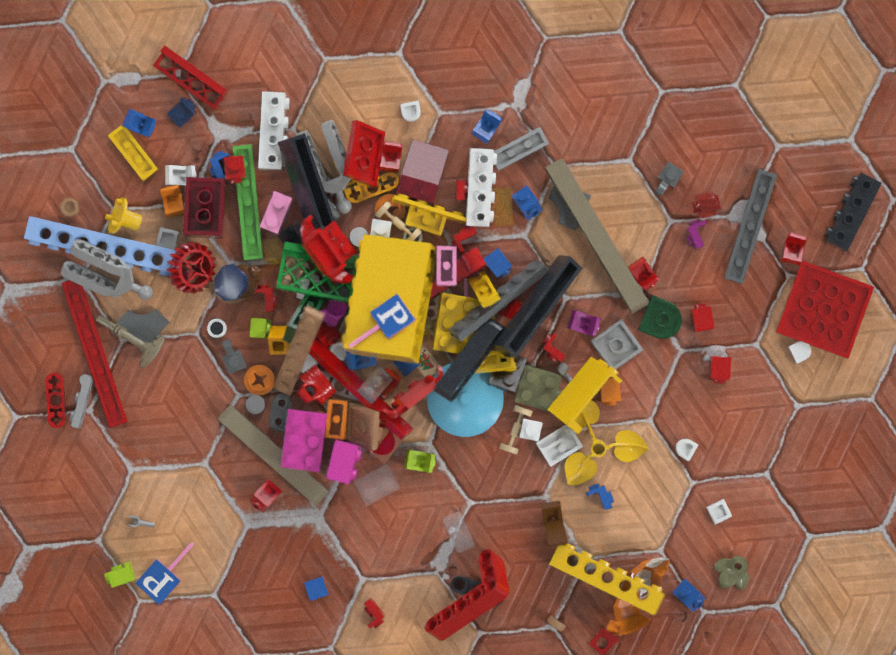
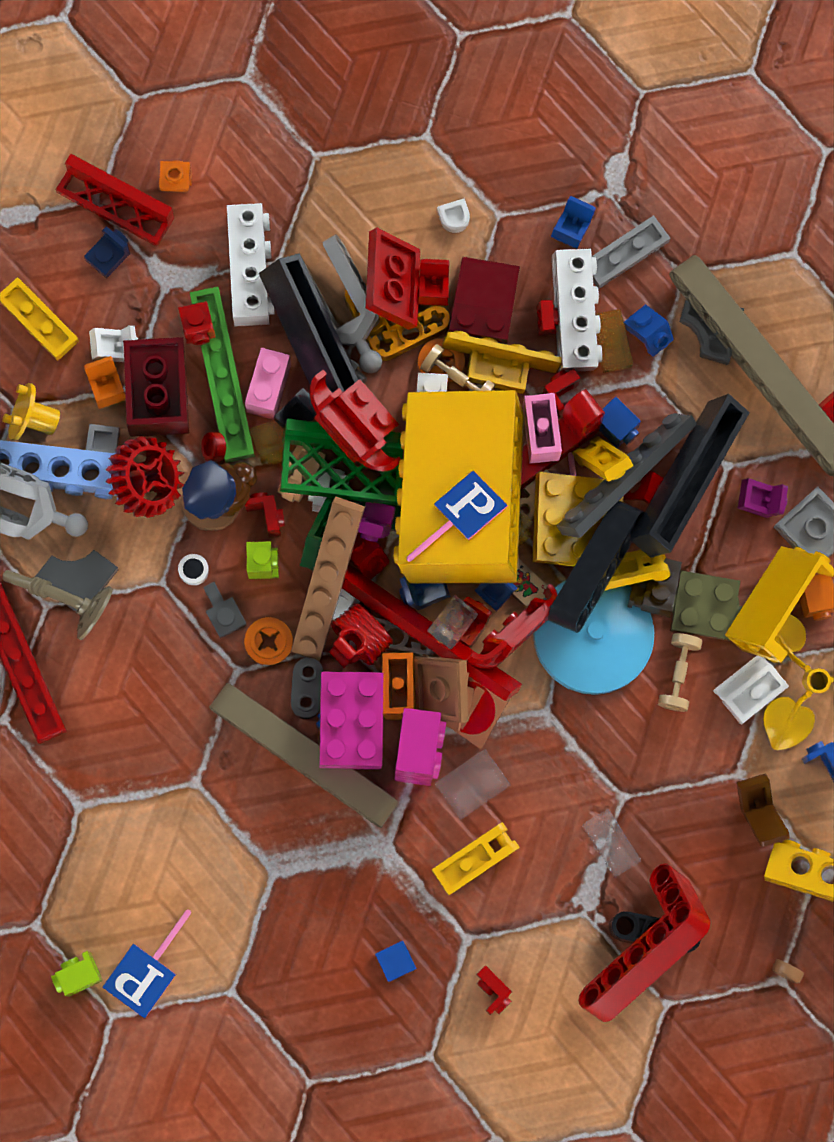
camera: 10 degrees left, 10 degrees down
blue bracket [122,109,156,137] -> none
light grey hand [126,516,155,528] -> none
blue bracket [209,151,230,180] -> none
light grey tile [246,395,265,414] -> none
red bracket [250,479,282,513] -> none
light orange brick [268,326,290,354] -> none
white tile [330,342,347,361] -> none
white tile [350,227,369,247] -> none
lime bracket [403,449,436,473] -> none
white brick [519,419,542,441] -> none
red bracket [542,333,566,363] -> none
light grey hand [557,362,572,382] -> none
none -> orange bracket [159,160,192,192]
none -> red tile [201,432,226,462]
none -> yellow plate [432,822,520,896]

